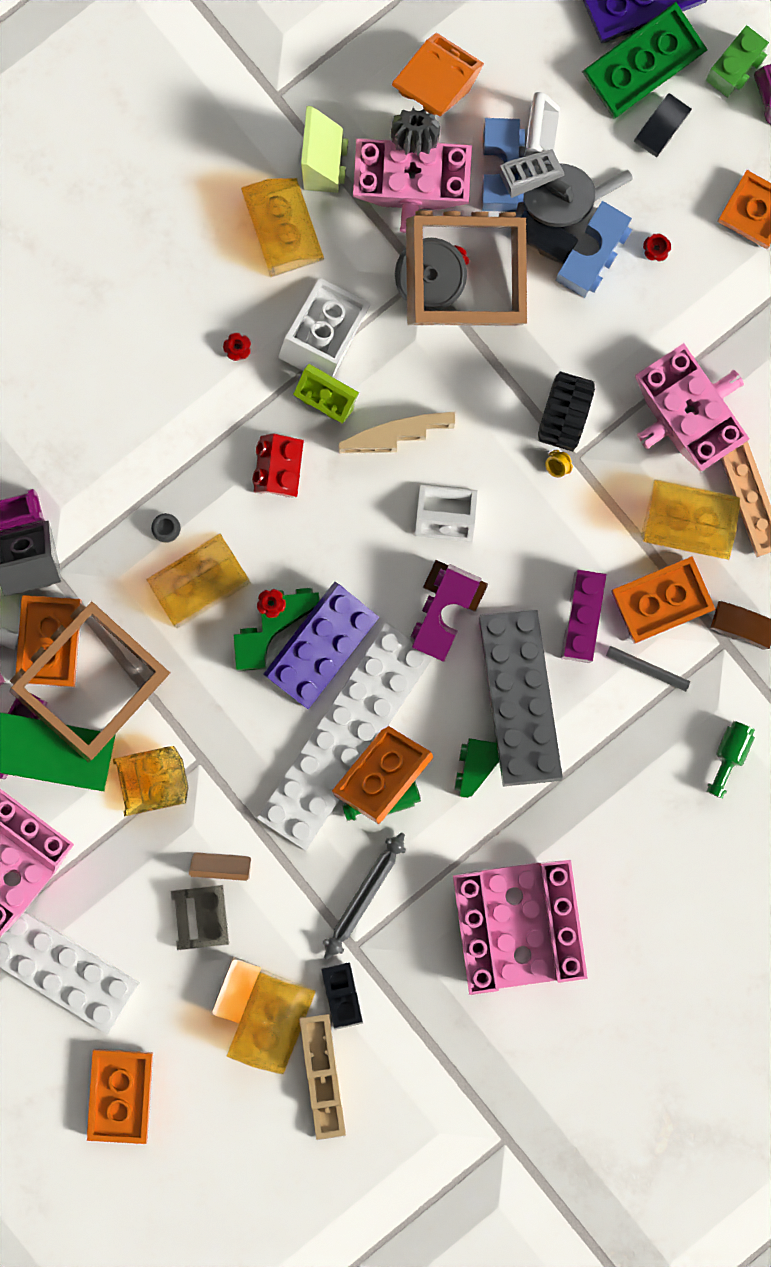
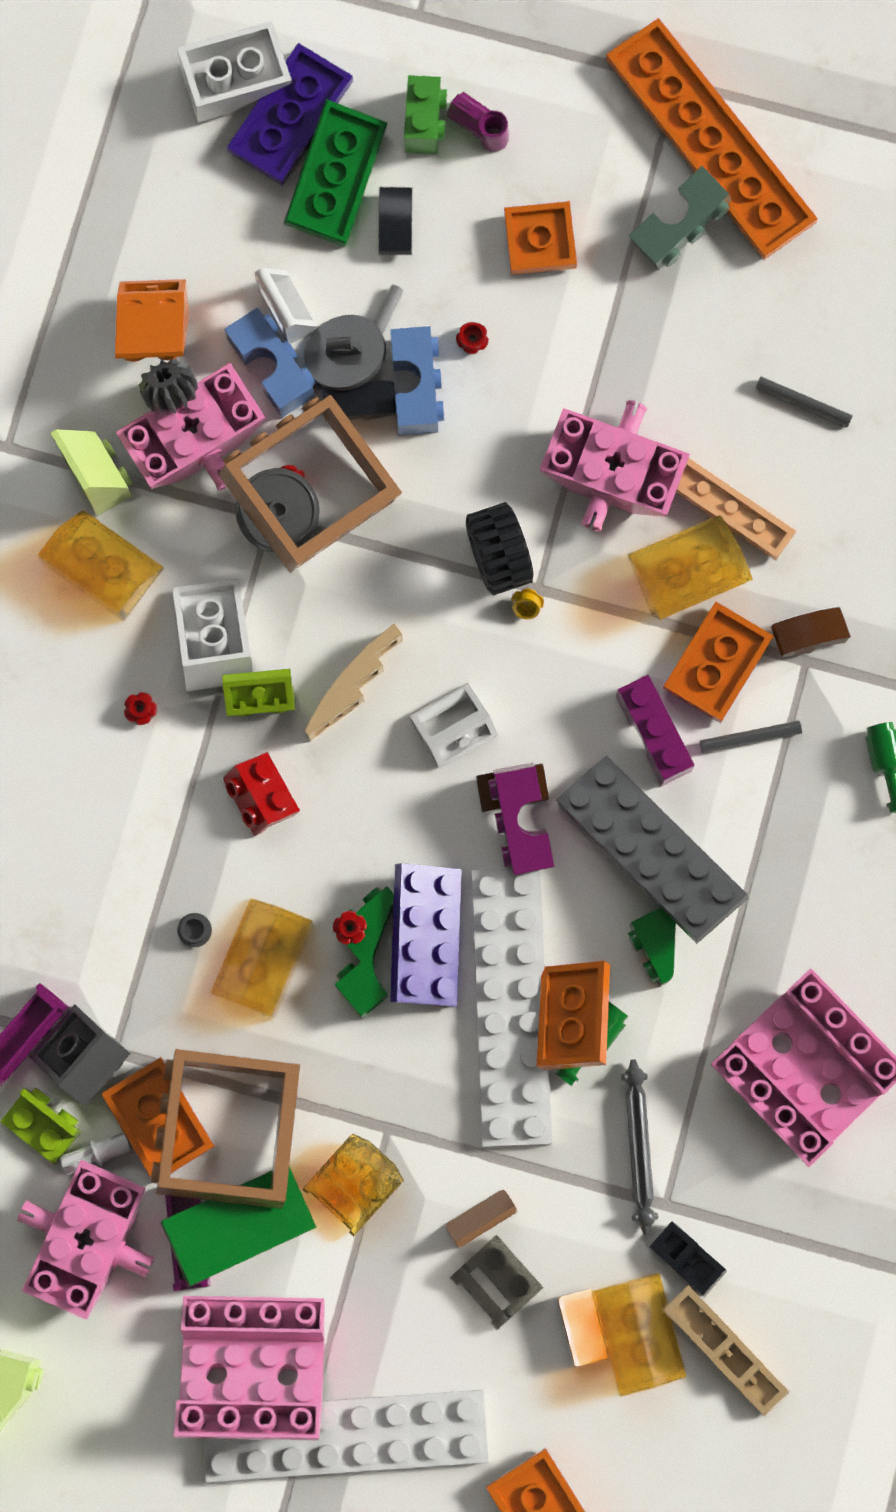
camera: 30 degrees left, 5 degrees down
light grey slope [499,149,564,198] -> none

